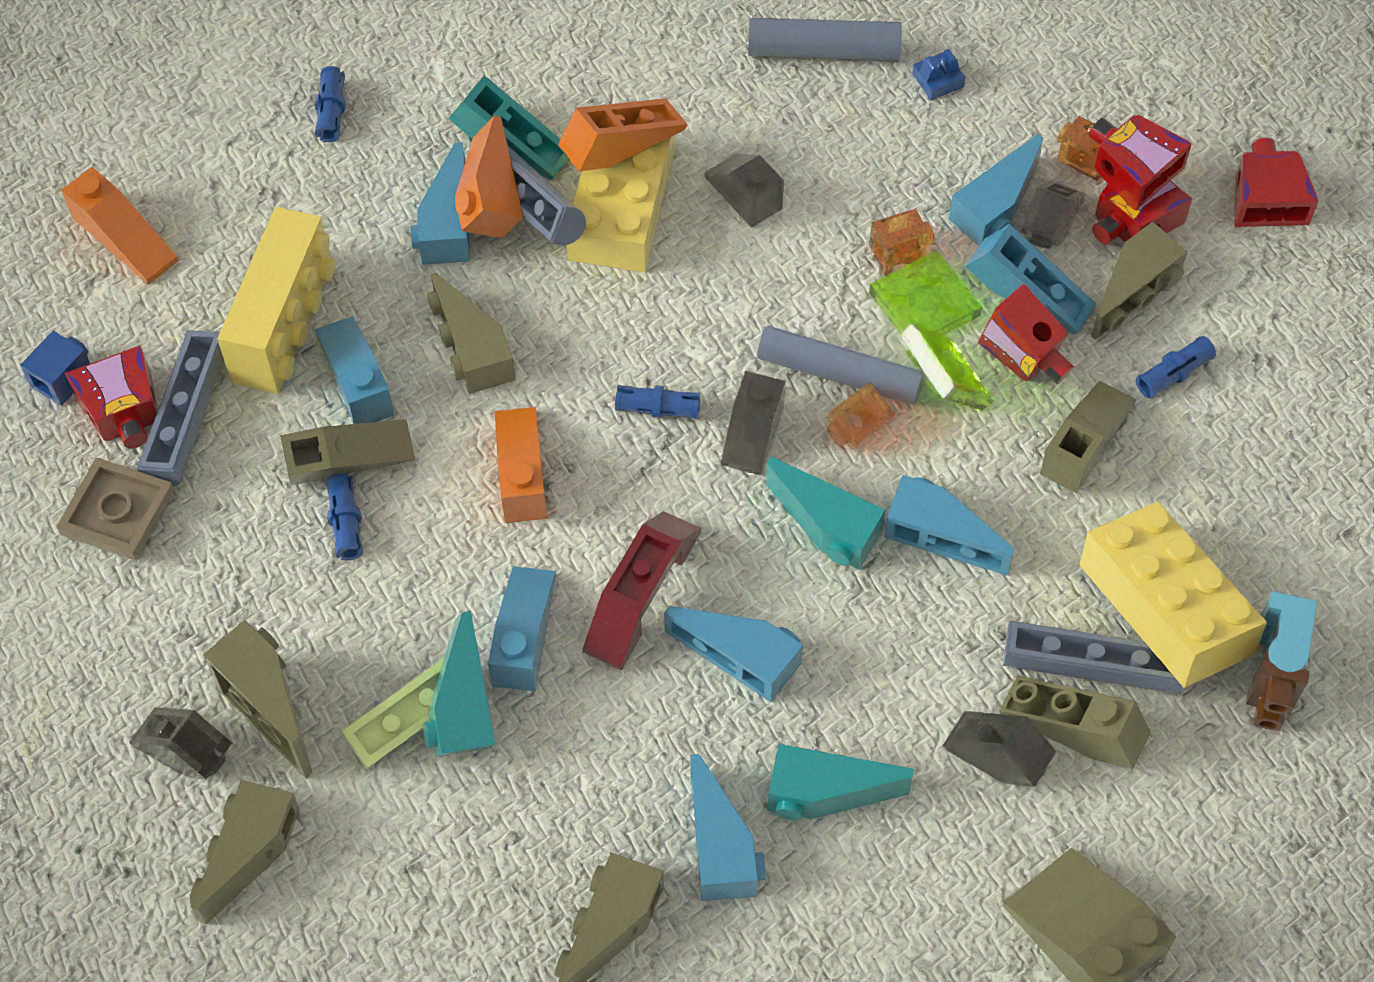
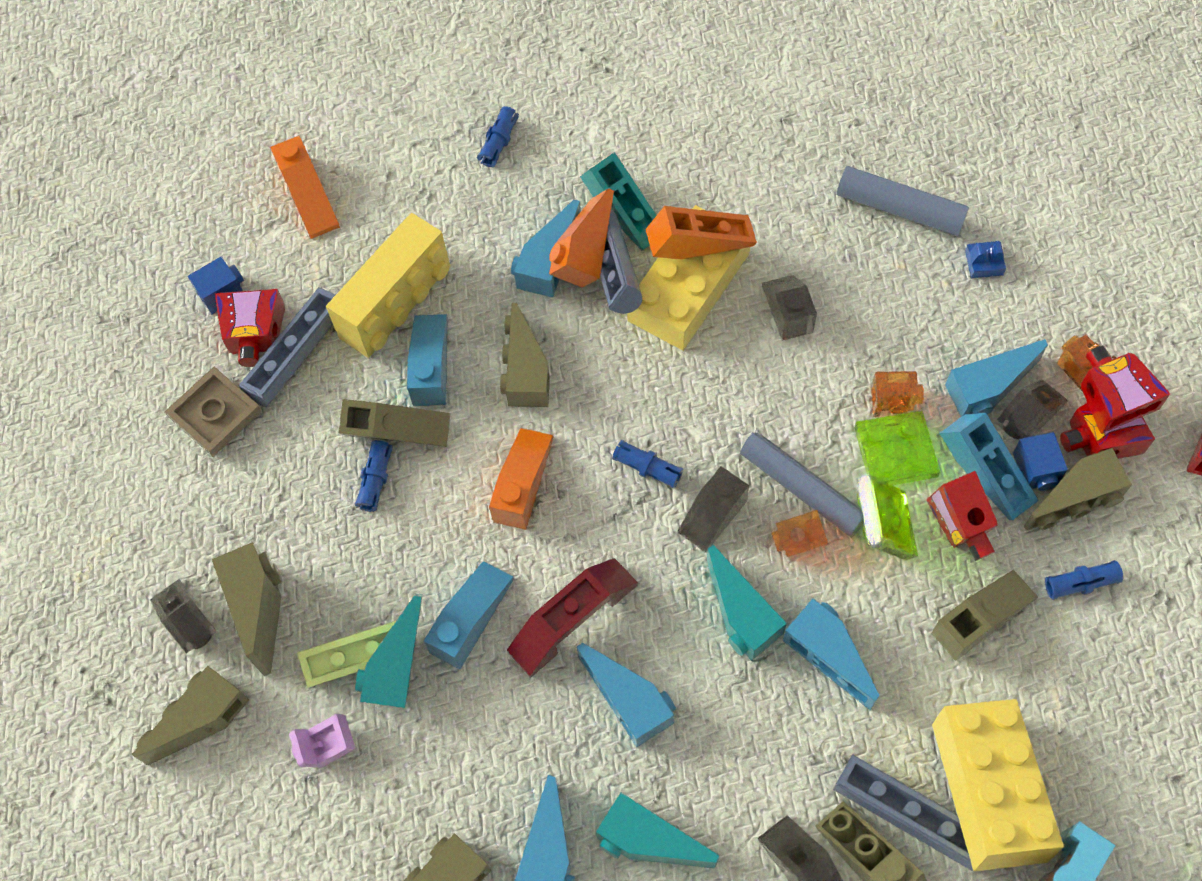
camera: 25 degrees right, 5 degrees up
none -> lavender bracket [289,714,356,768]
none -> blue brick [1013,432,1068,491]

